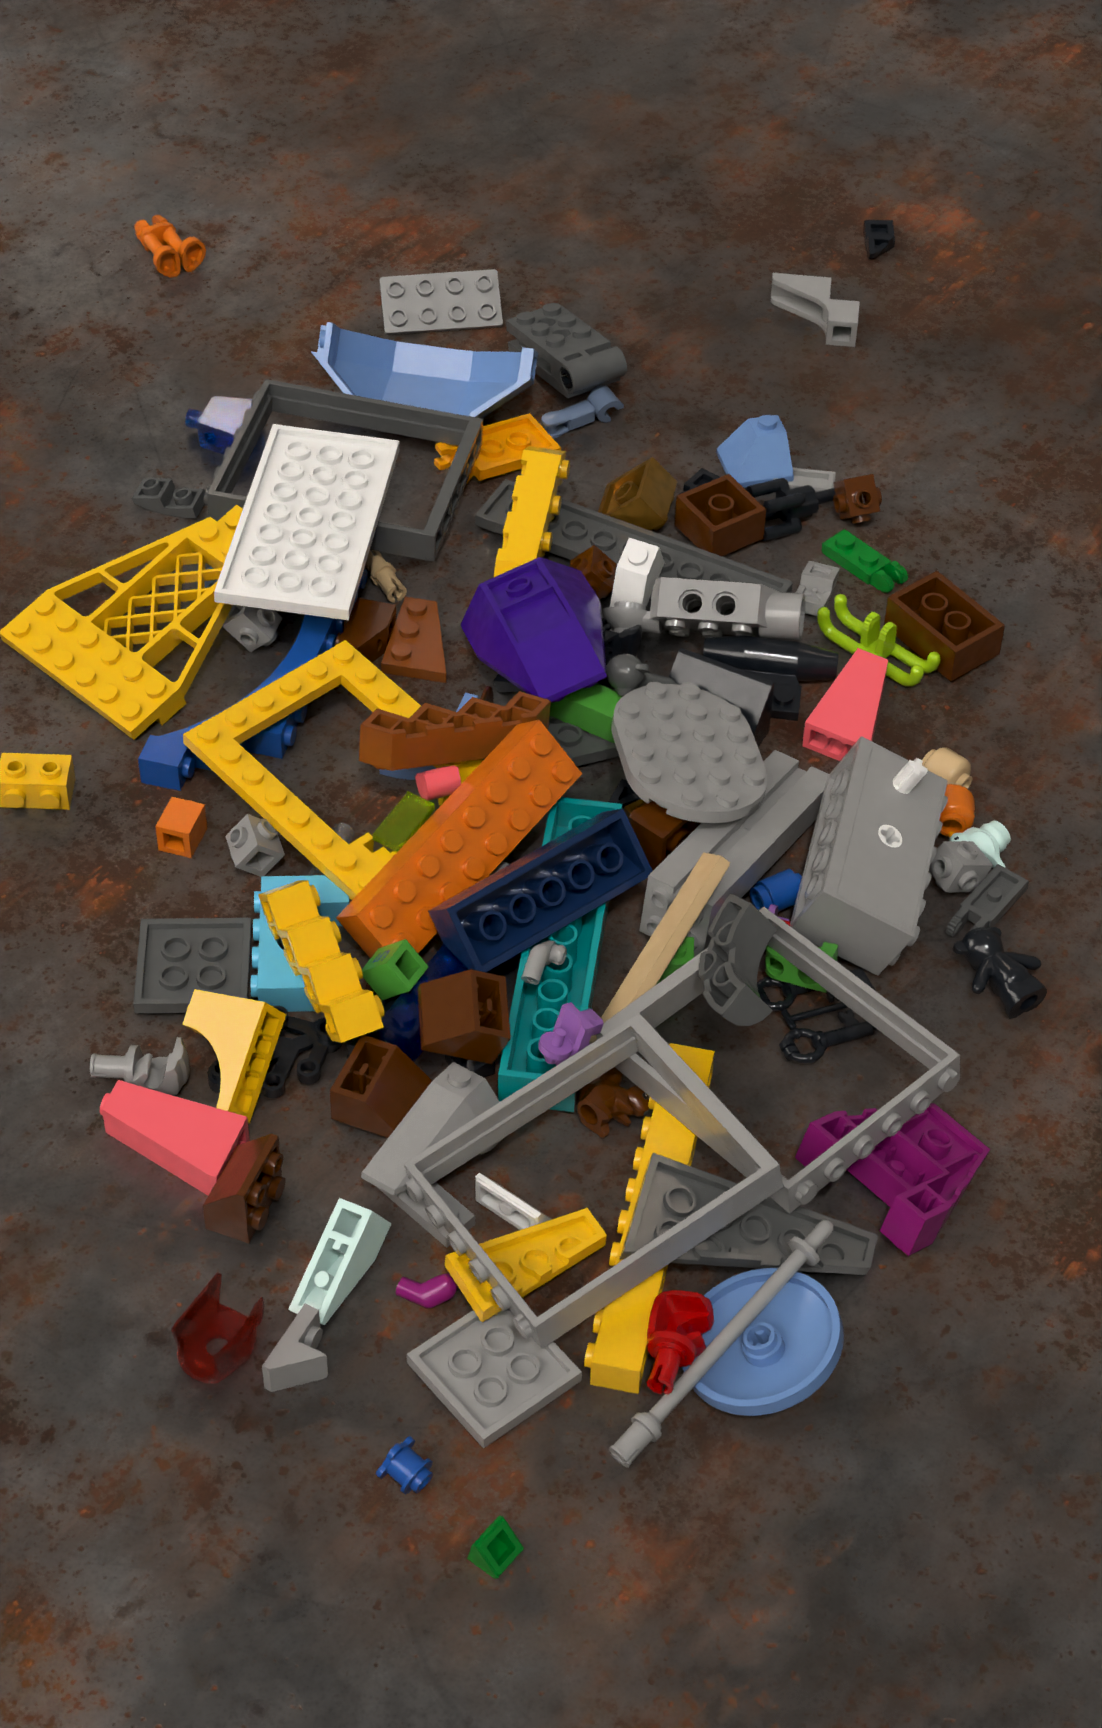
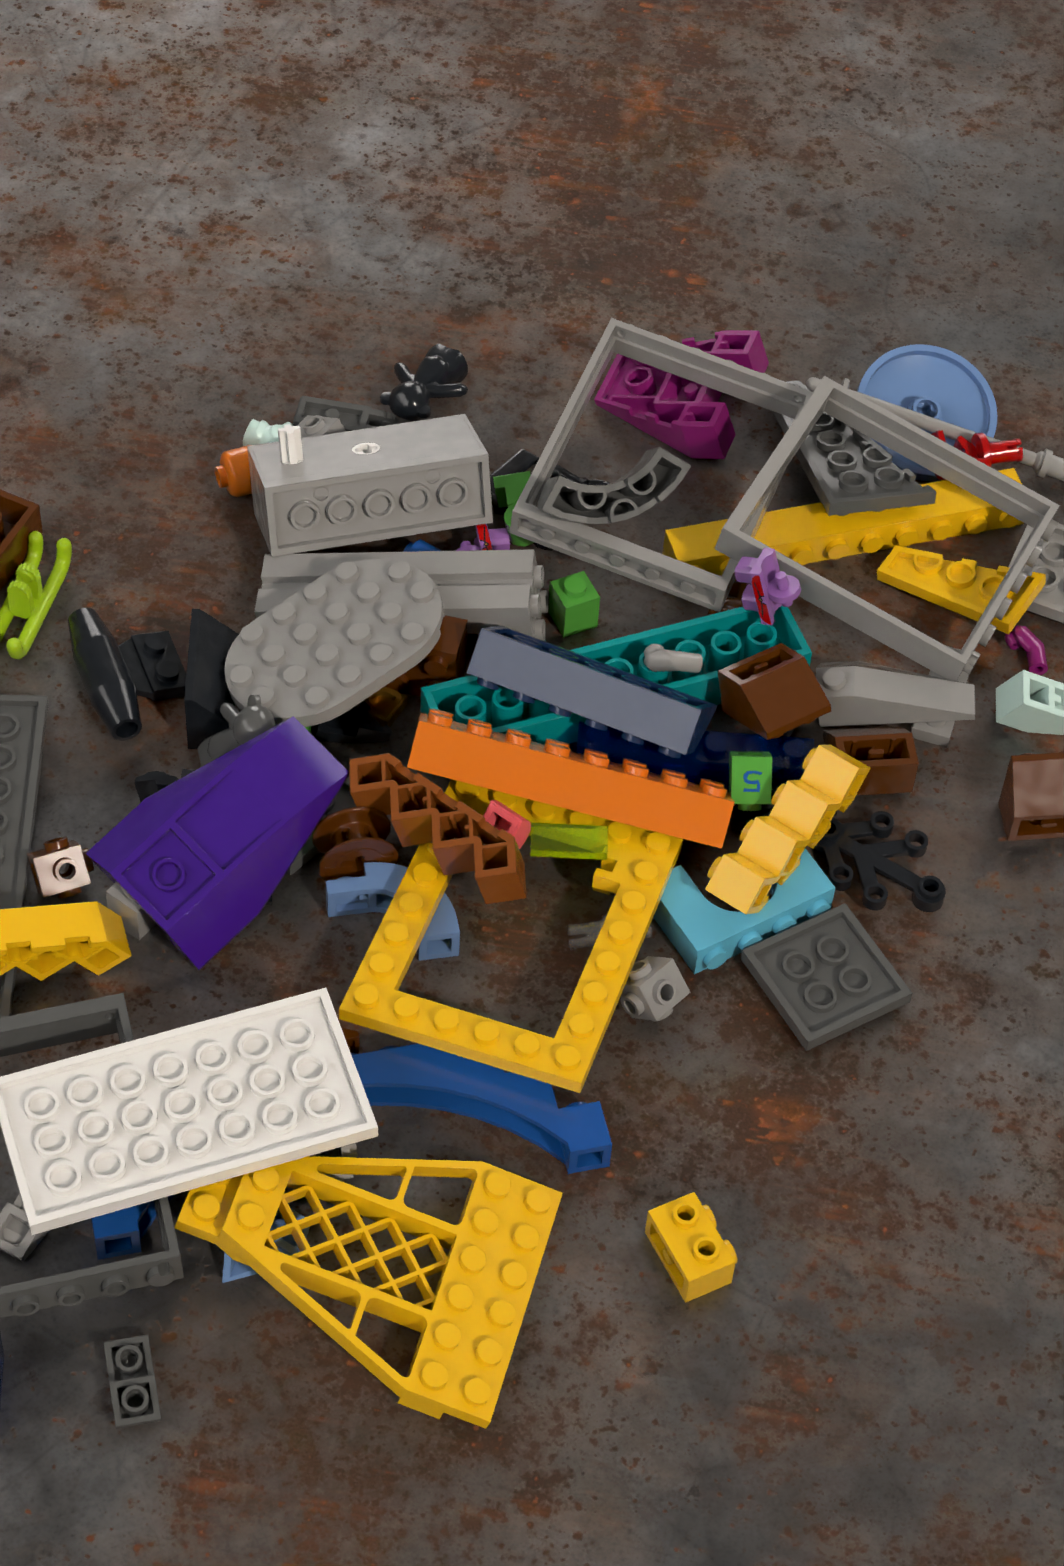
camera: 120 degrees left, 5 degrees up
light grey piece [90,1037,190,1096] -> none
coral slope [100,1080,250,1195] -> none
orange brick [155,797,207,859] -> none
yellow arch [182,989,286,1123] -> none
dark orange wing [381,596,447,683] -> none
white slope [475,1173,552,1230] -> none
tan tile [589,852,730,1044] -> none
light grey brick [602,577,805,641] -> none
white slope [610,538,665,607] -> none
coral slope [802,648,888,761] -> none
tan head [922,747,972,789] -> none

